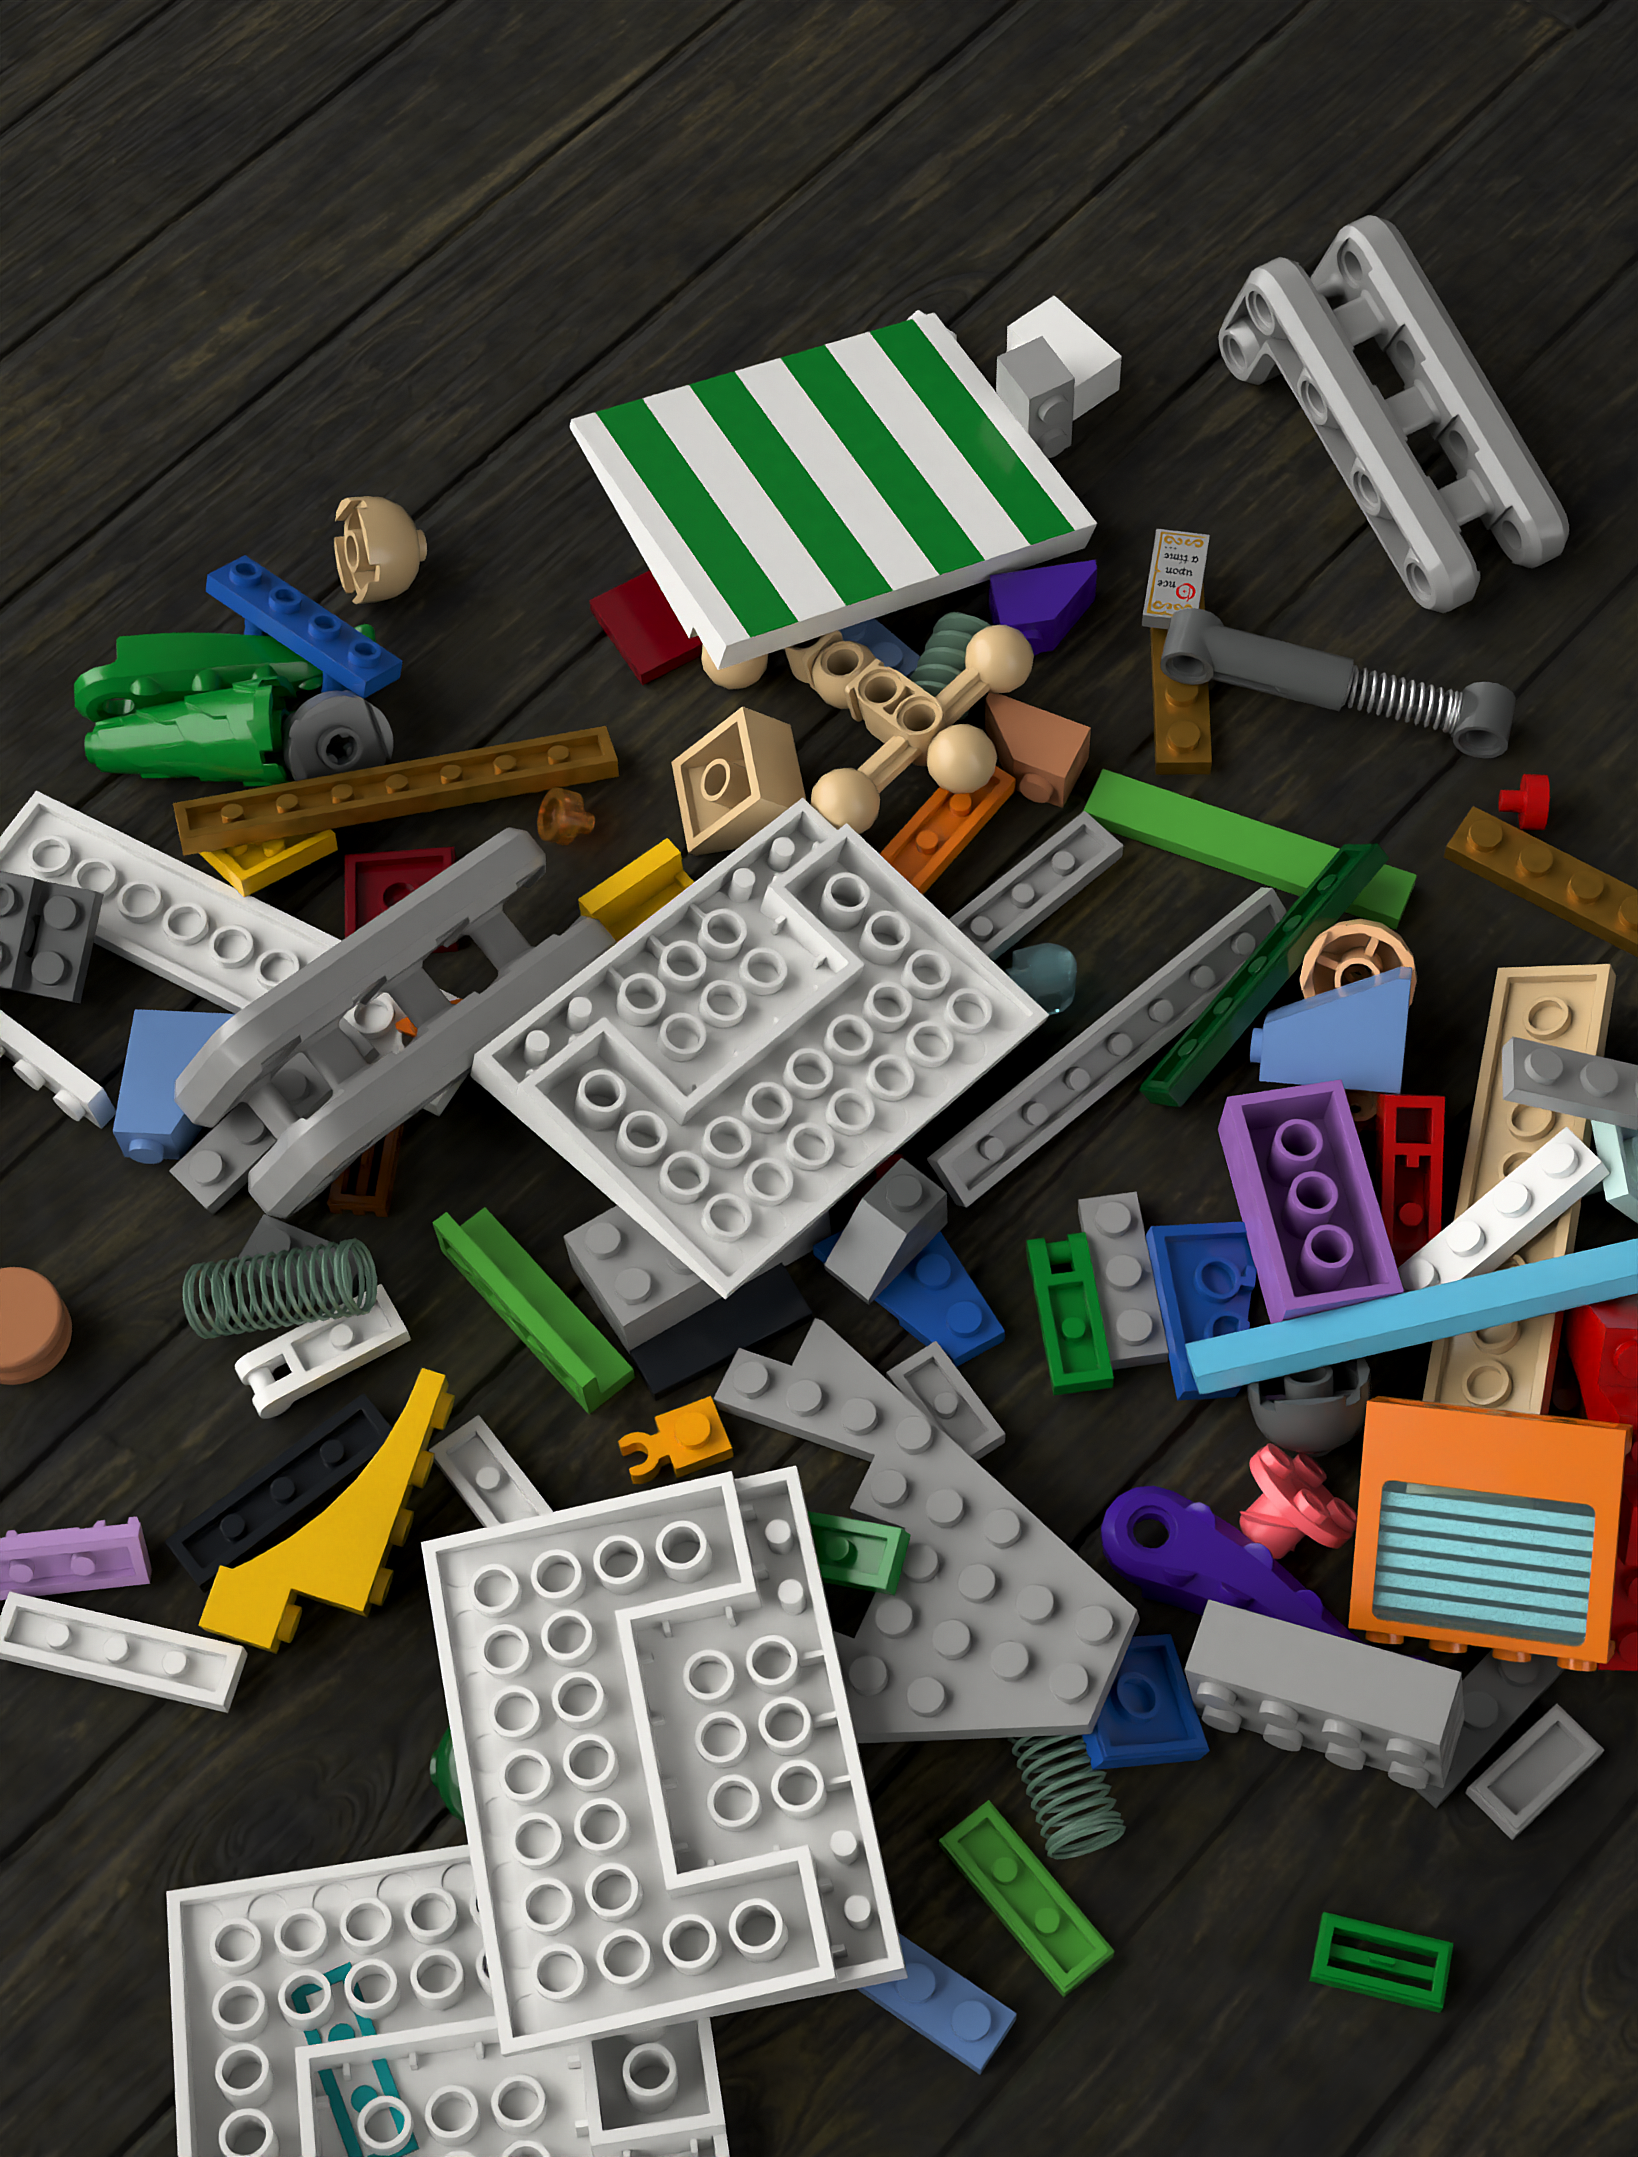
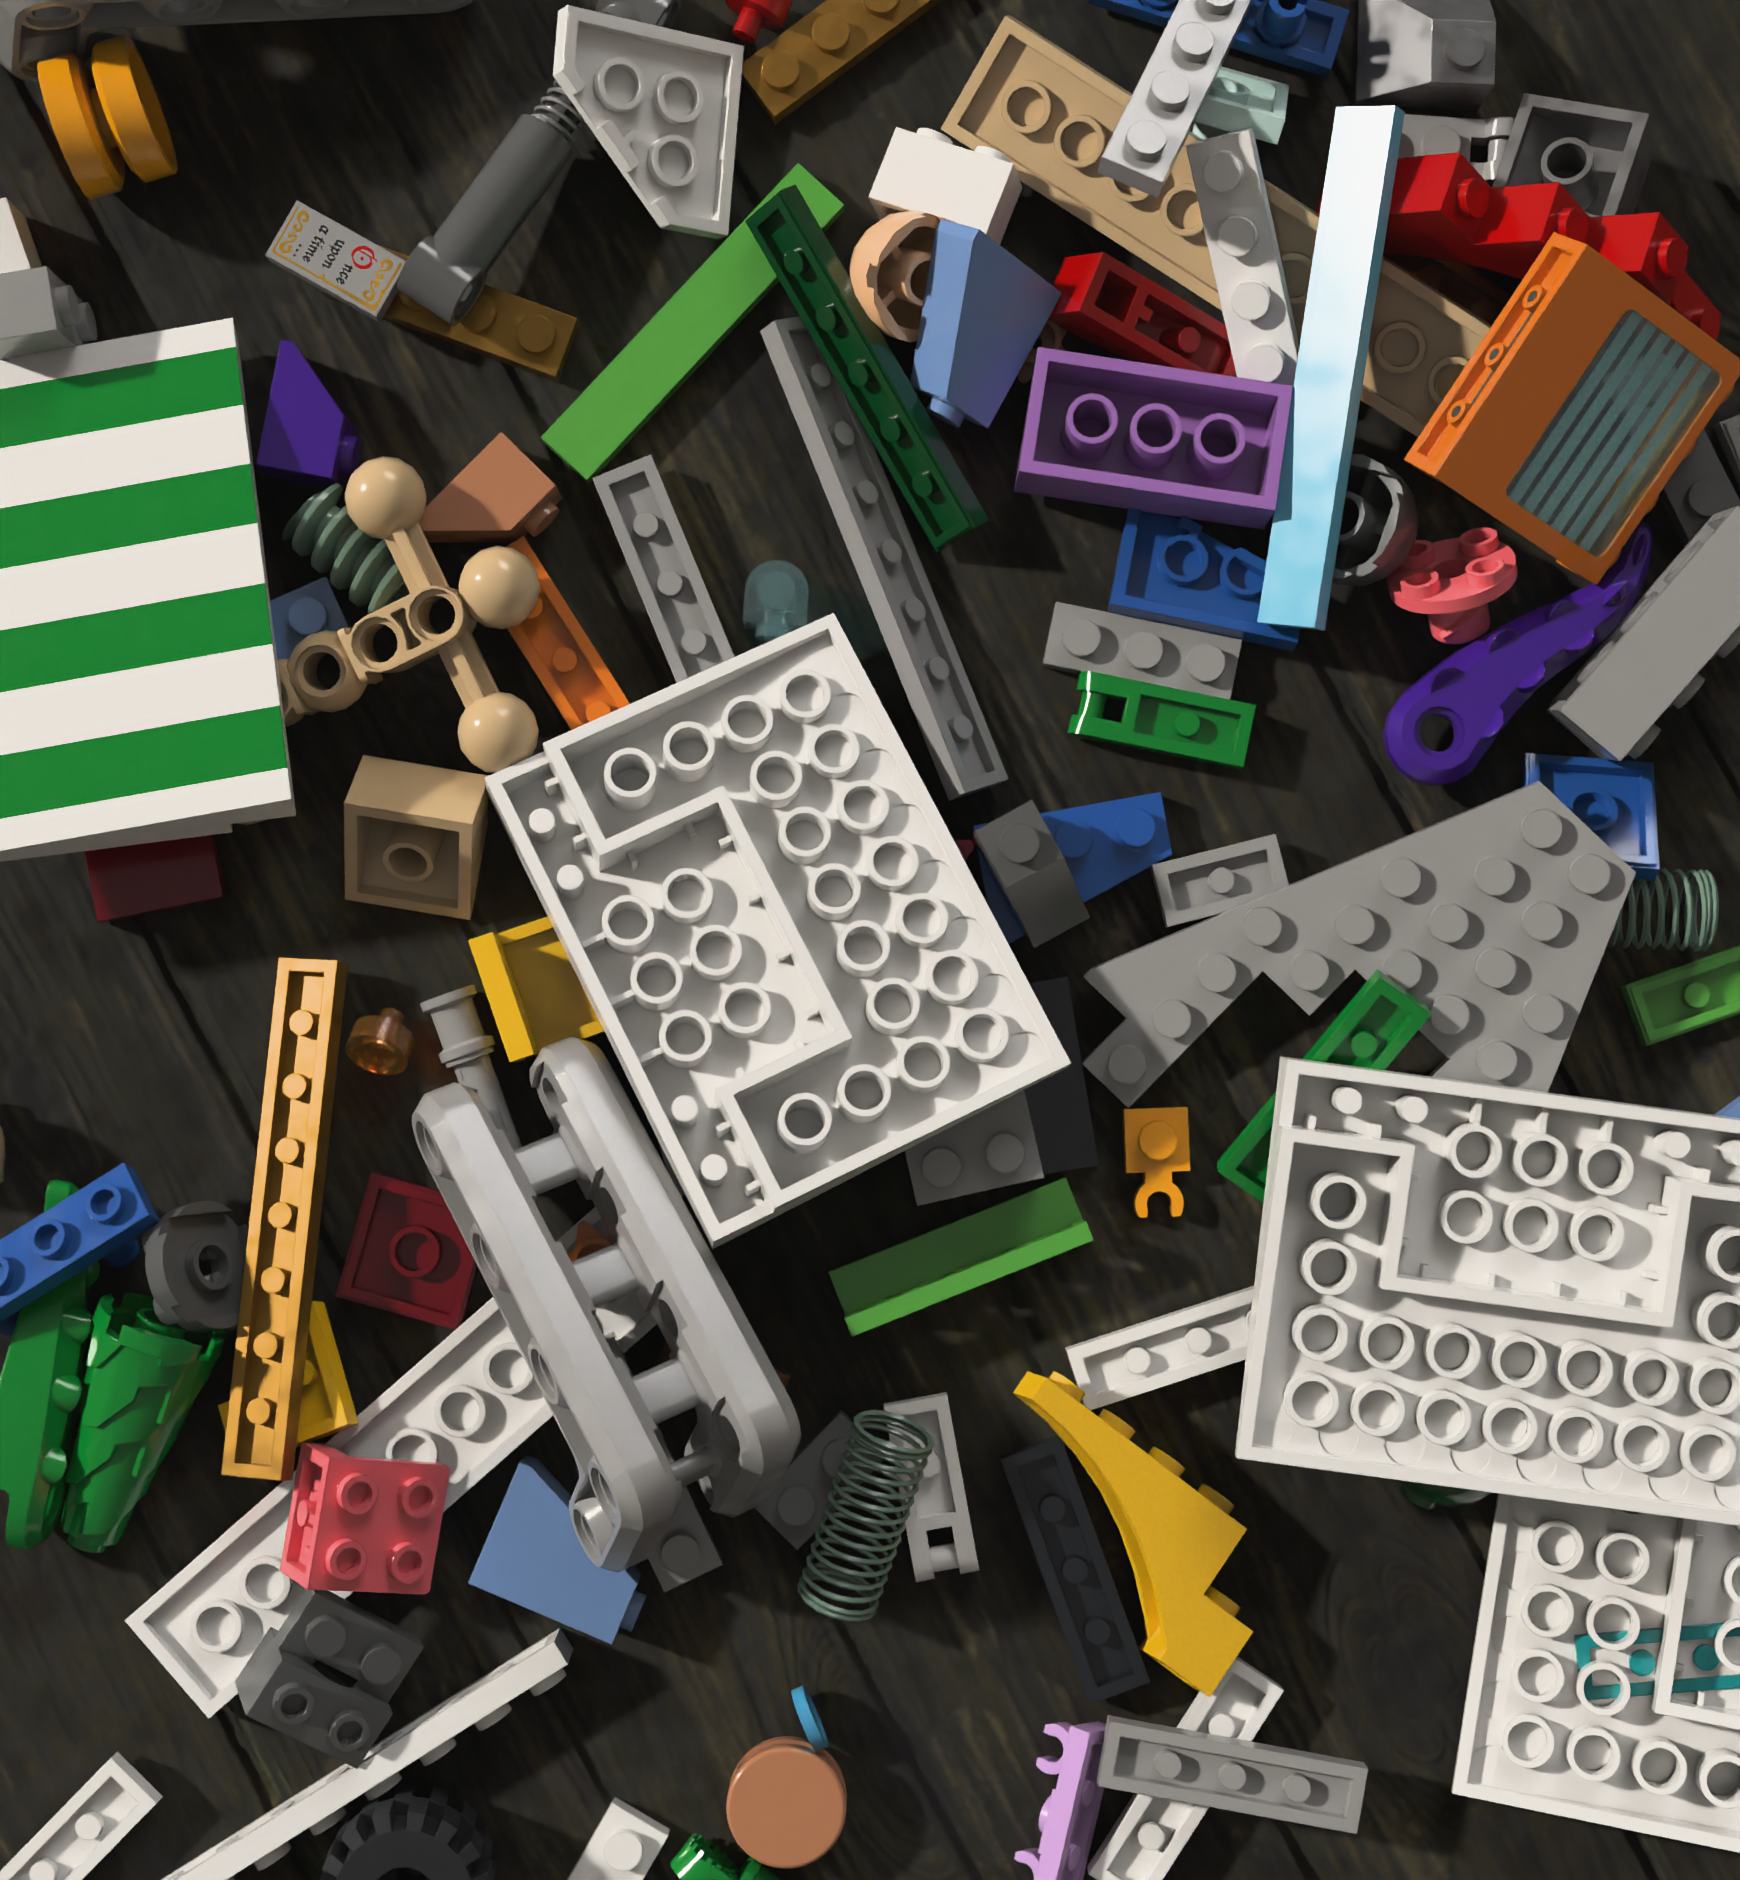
camera: 75 degrees left, 25 degrees up
none -> light orange wheel [37,34,178,200]
none -> coral bracket [280,1442,450,1594]
none -> light grey pin [420,984,522,1150]
none -> white plate [553,5,744,239]
none -> dark azure piece [791,1685,829,1752]
none -> white brick [868,127,1022,245]
none -> light grey plate [1096,1715,1368,1834]

